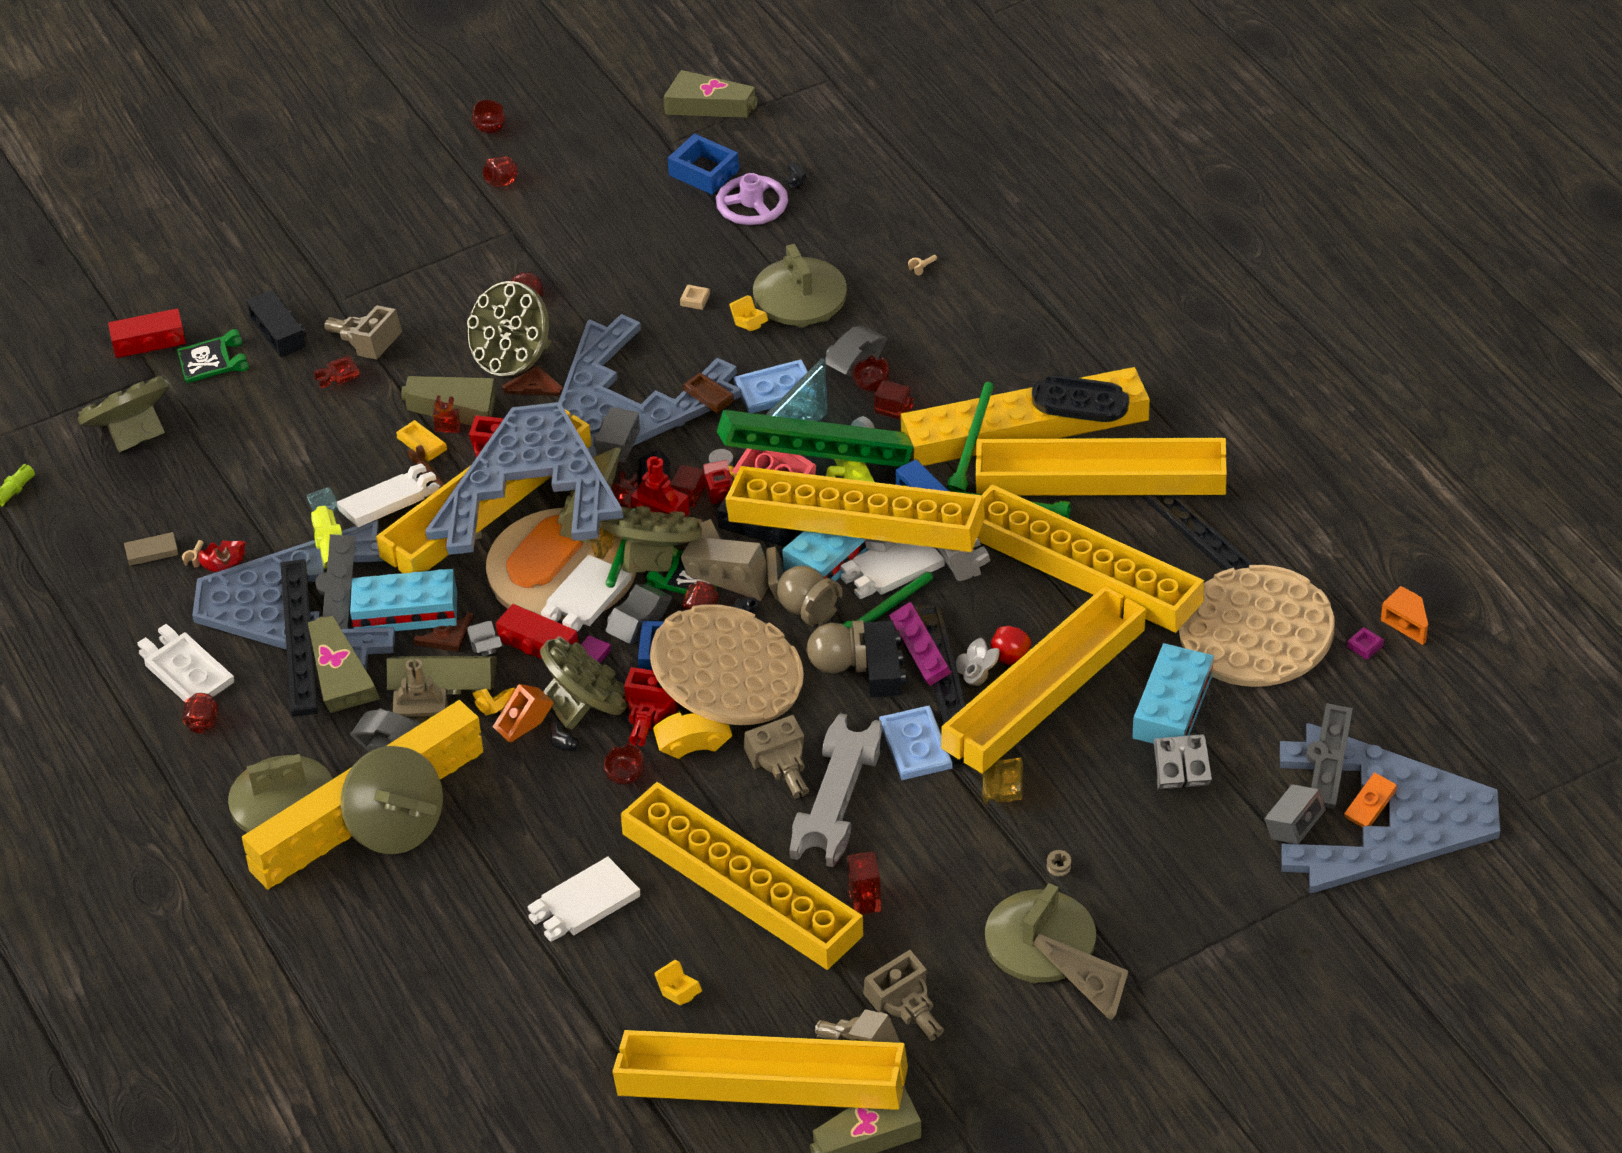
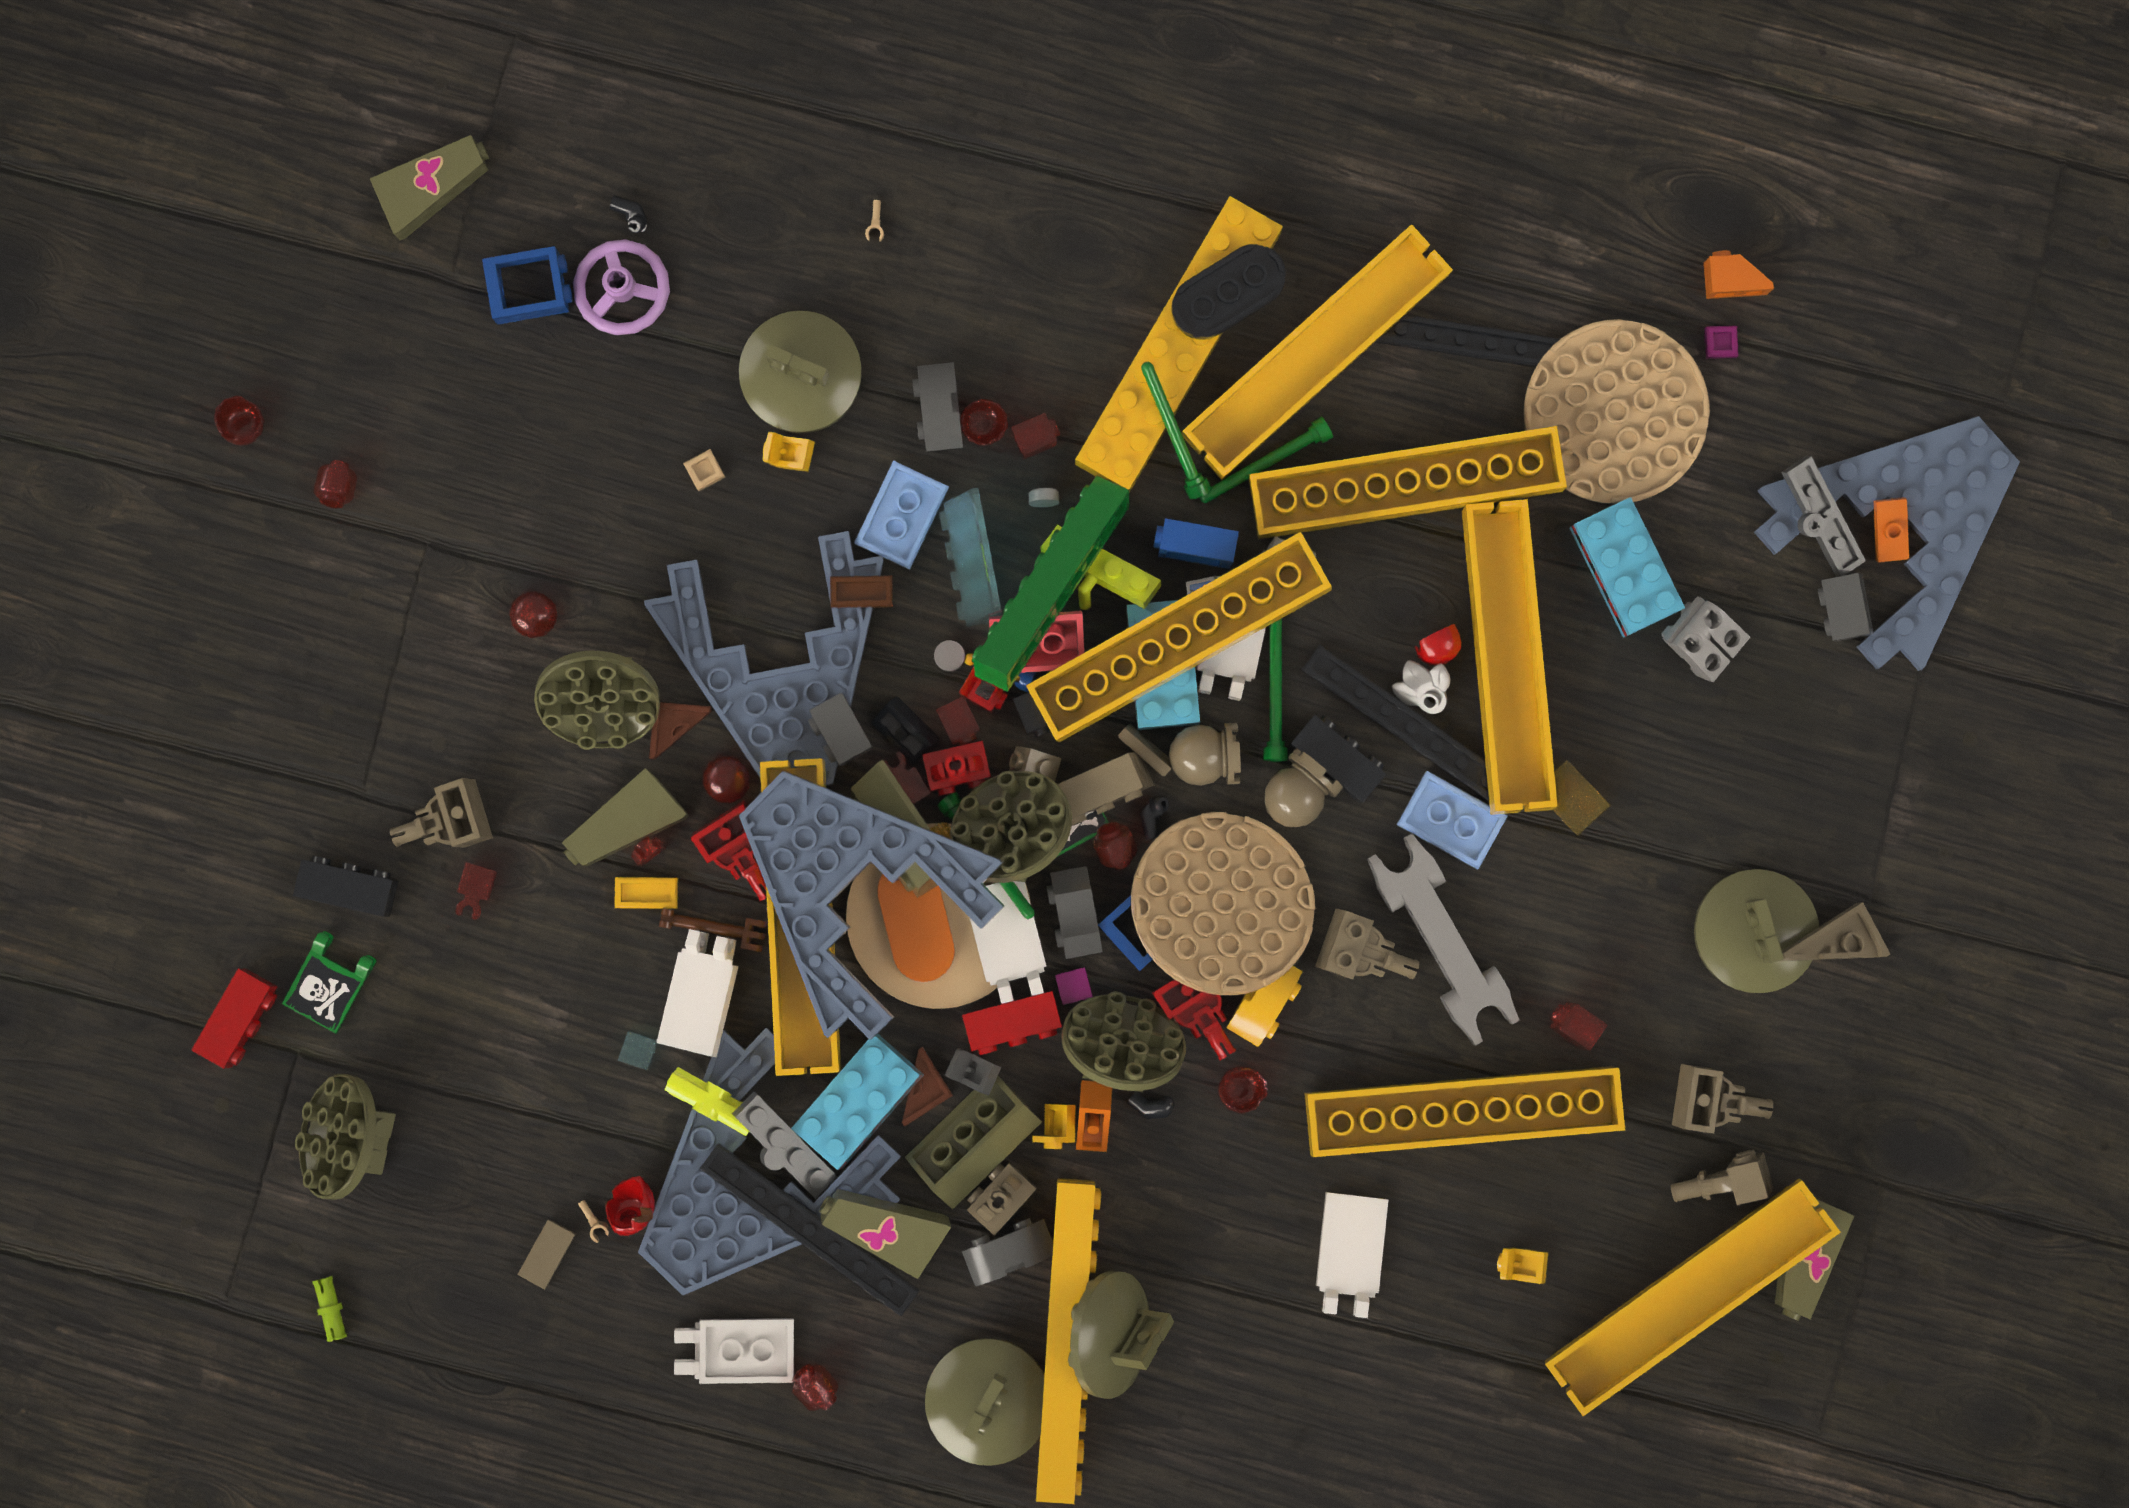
camera: 50 degrees left, 40 degrees up
magenta plate [889,602,952,686] -> none
dark tan bush [1046,850,1071,876] -> none

